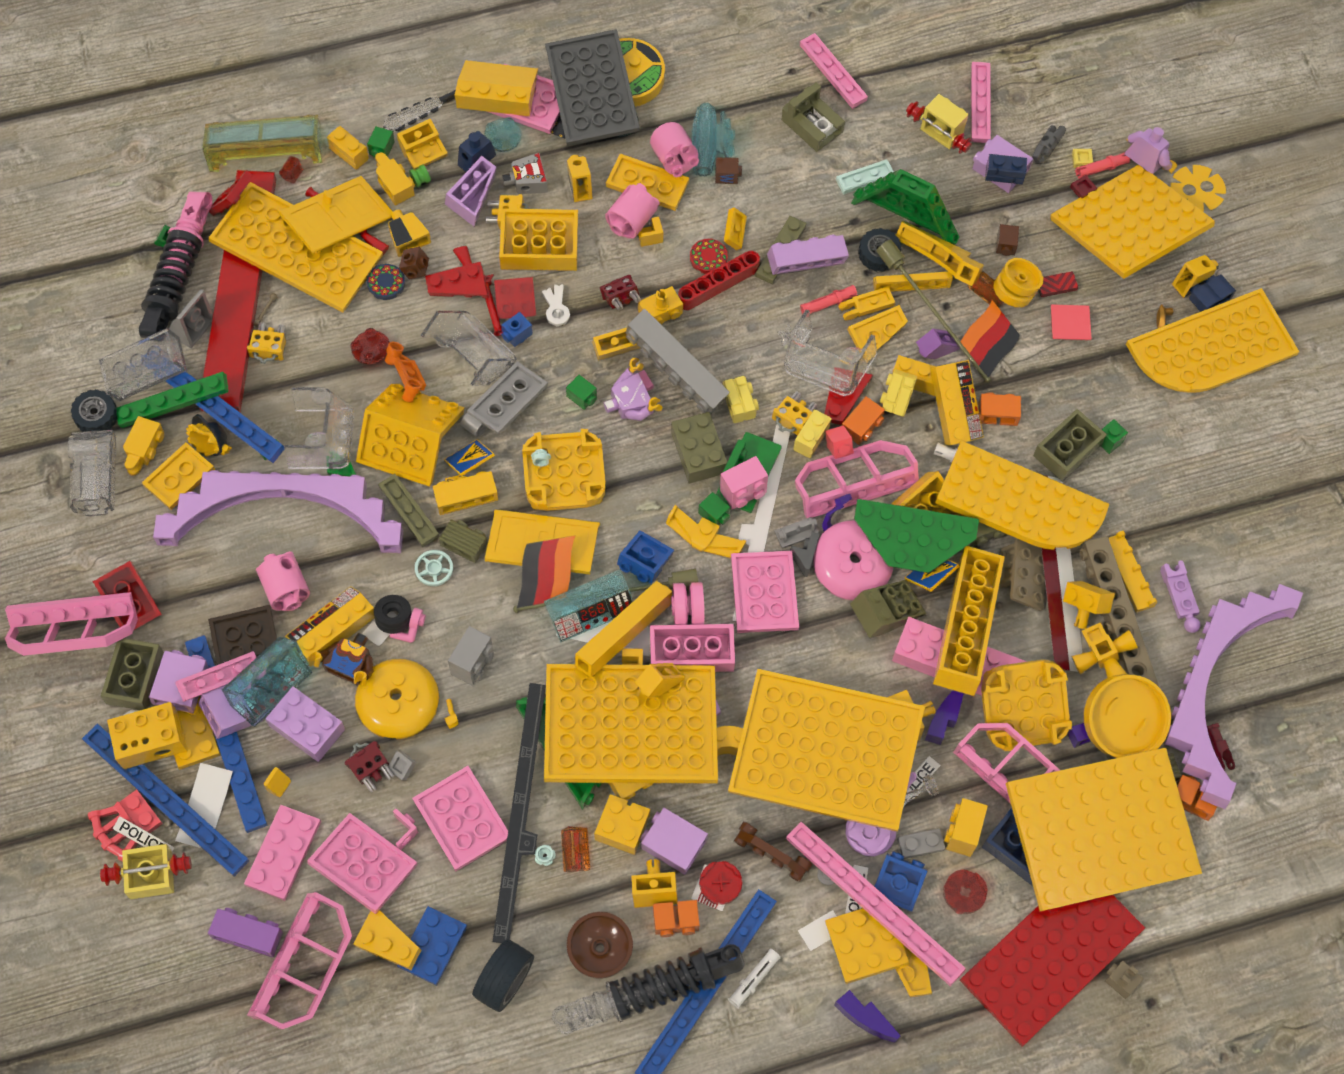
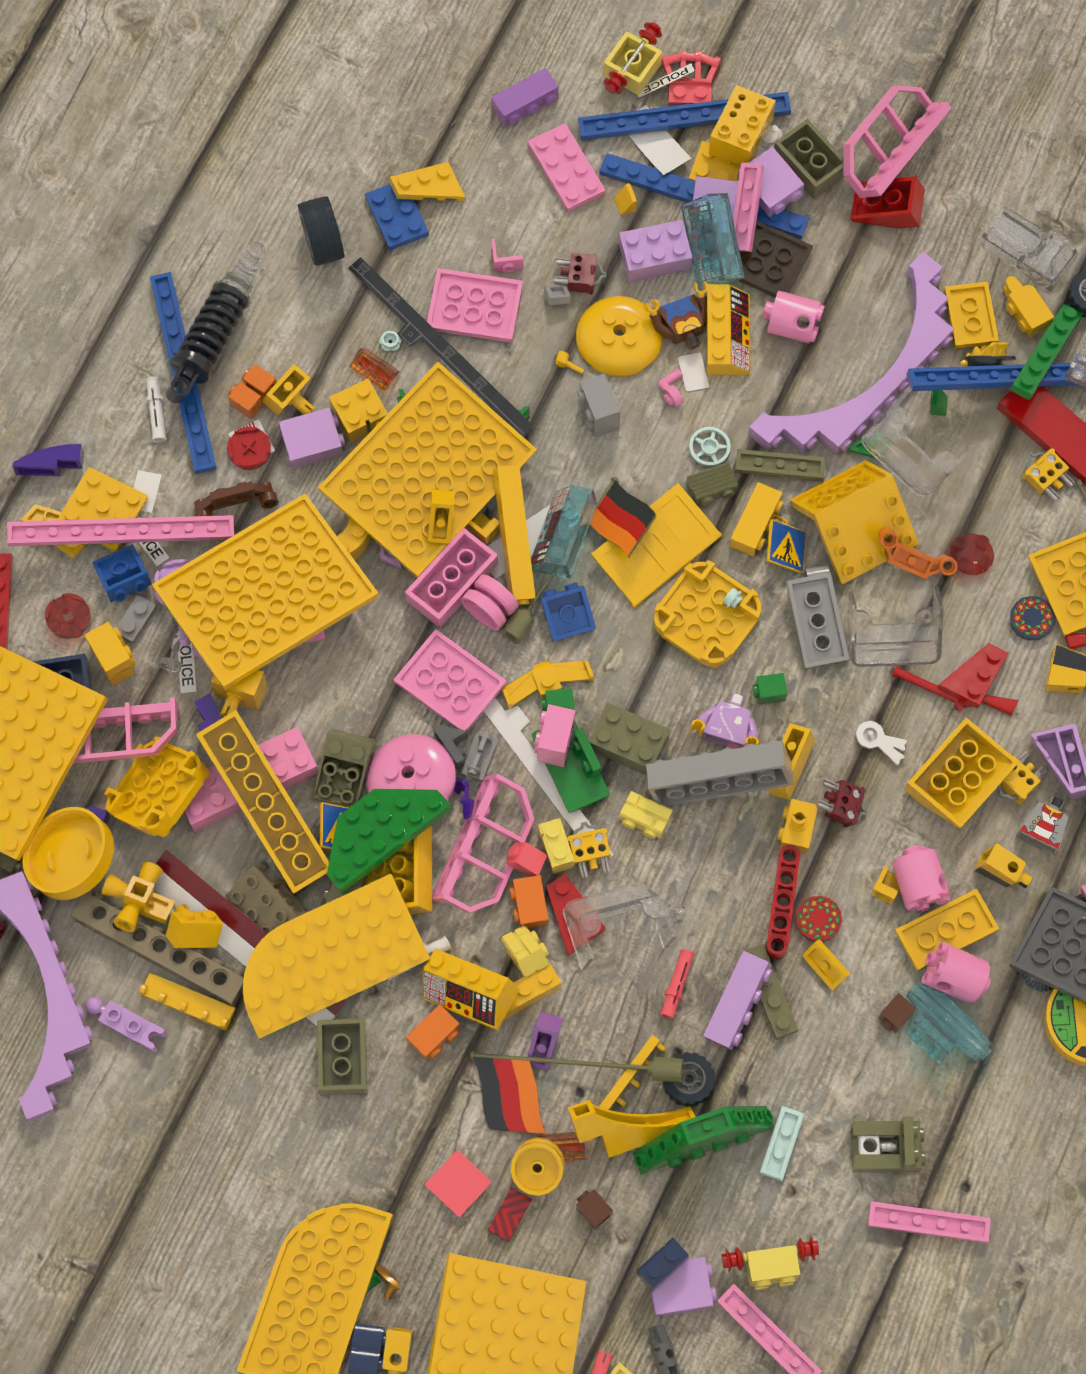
camera: 135 degrees right, 5 degrees up
bright pink plate [247,892,352,1029] -> none
bright pink plate [307,813,417,914] -> none
black tyre [374,595,412,634] -> none
reddish brown brick [399,246,429,280] -> none
red bracket [494,277,536,319] -> none
blue brick [501,312,533,347] -> none
reddish brown dish [567,912,633,979] -> none
yellow hinge [839,287,895,321] -> none
yellow wing [847,305,908,363] -> none
dark red plate [1070,175,1097,198] -> none
green brick [1101,419,1128,454] -> none

